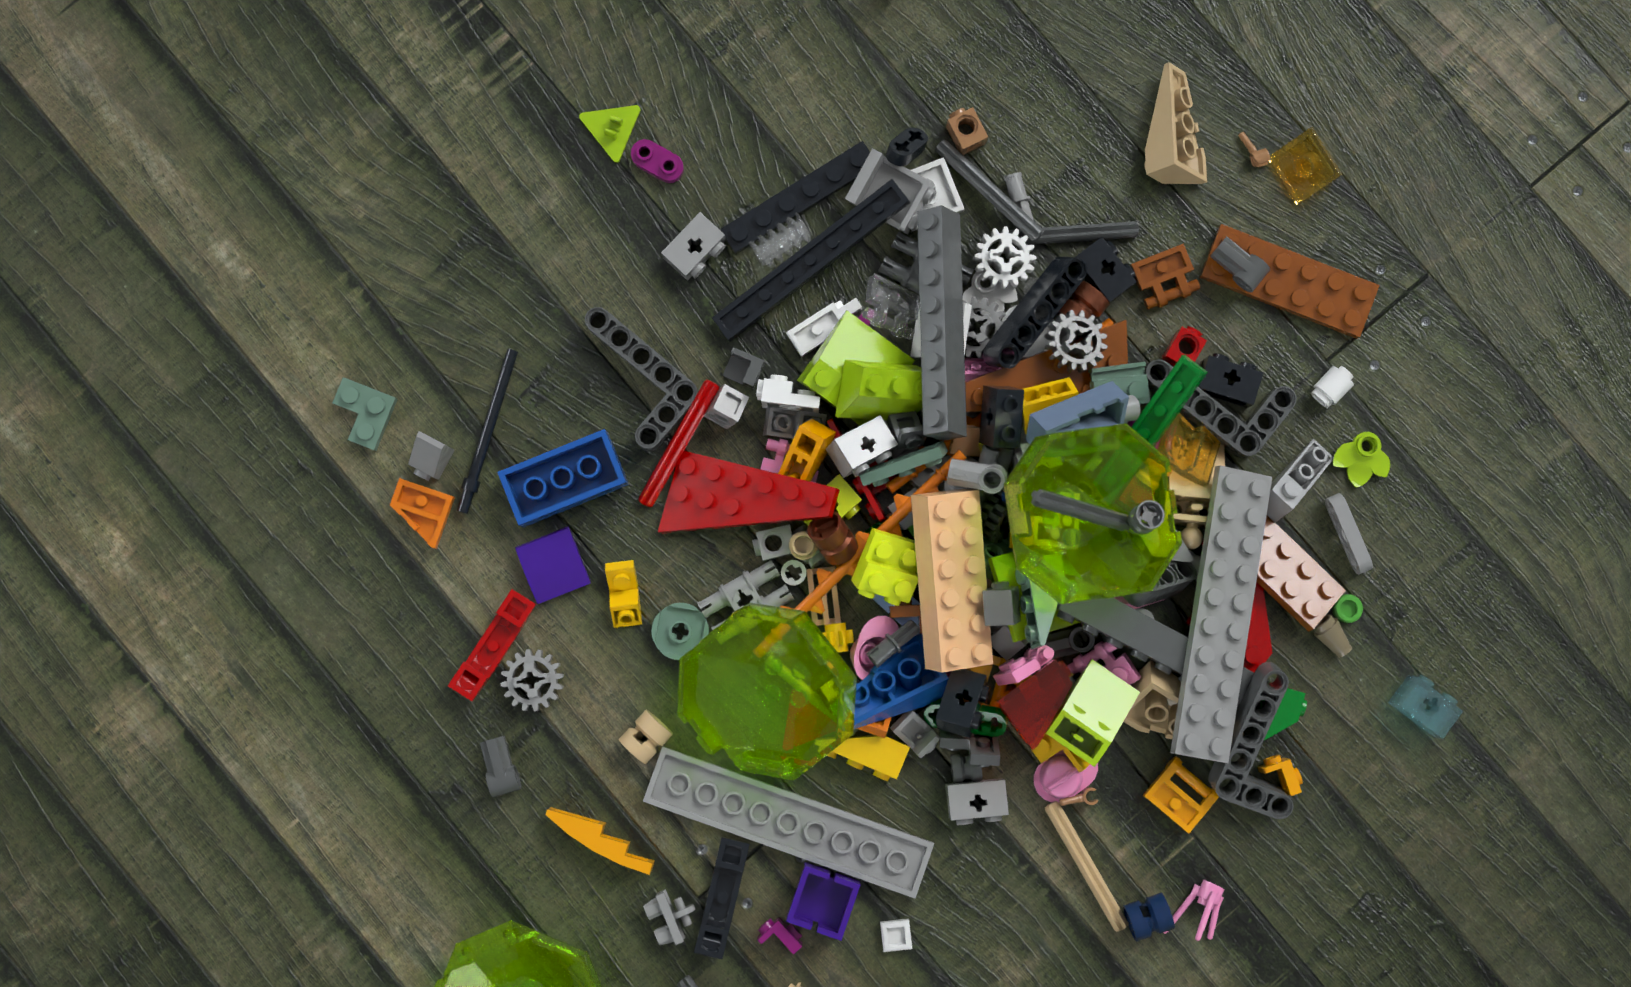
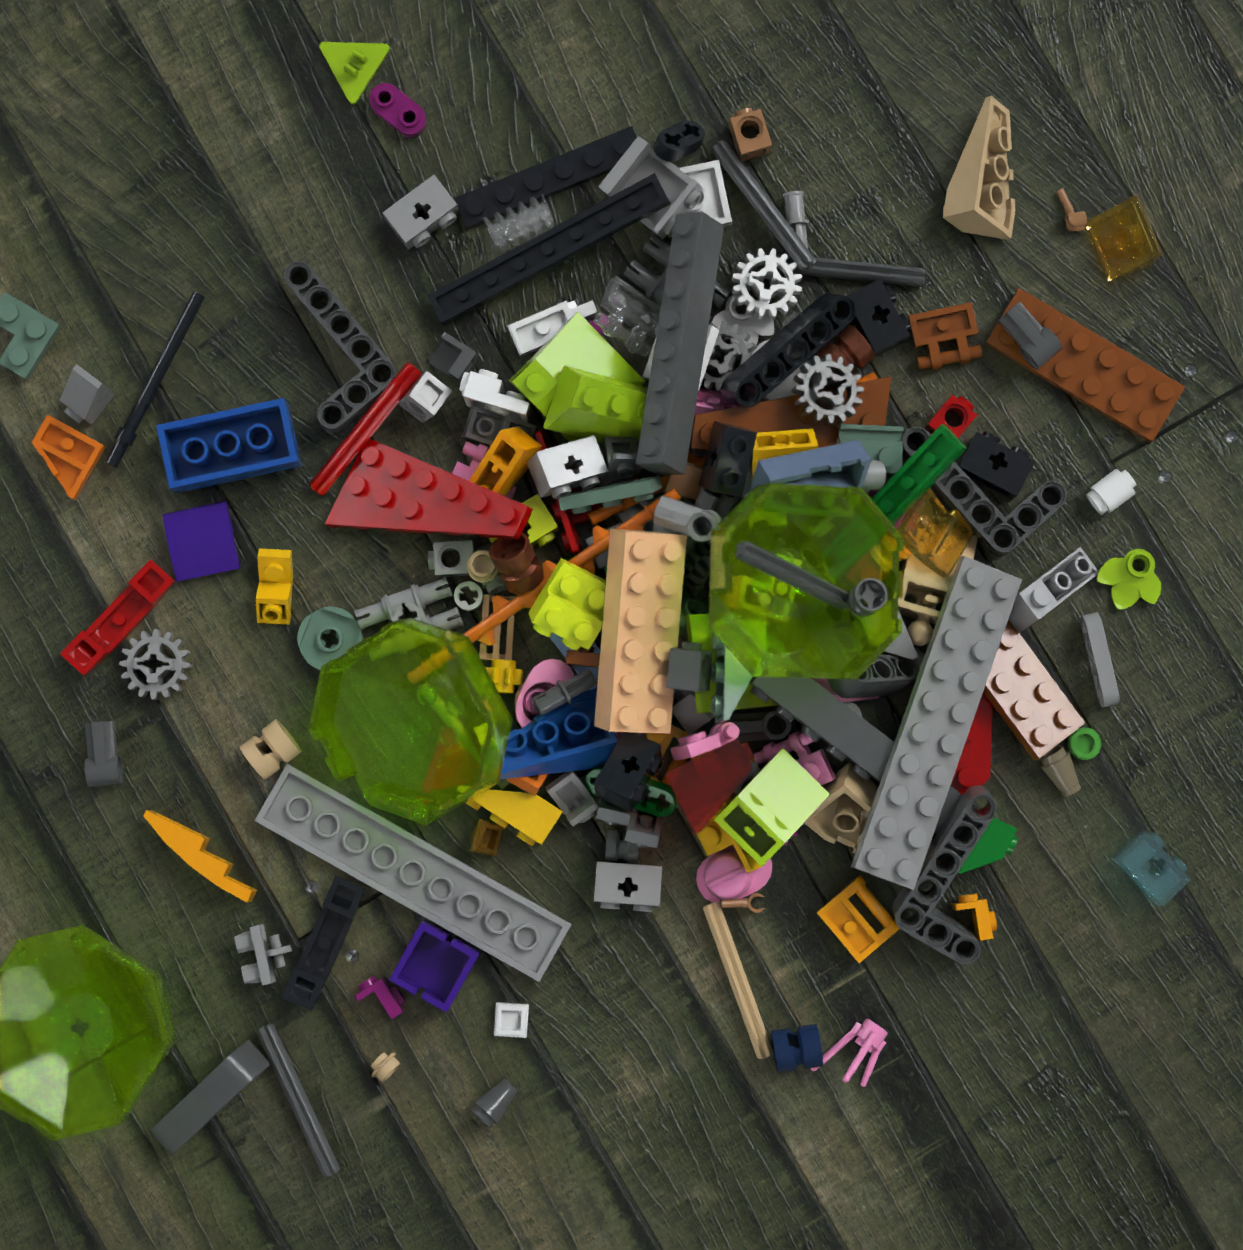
camera: 15 degrees right, 0 degrees up
none -> pearl gold slope [470,819,503,857]

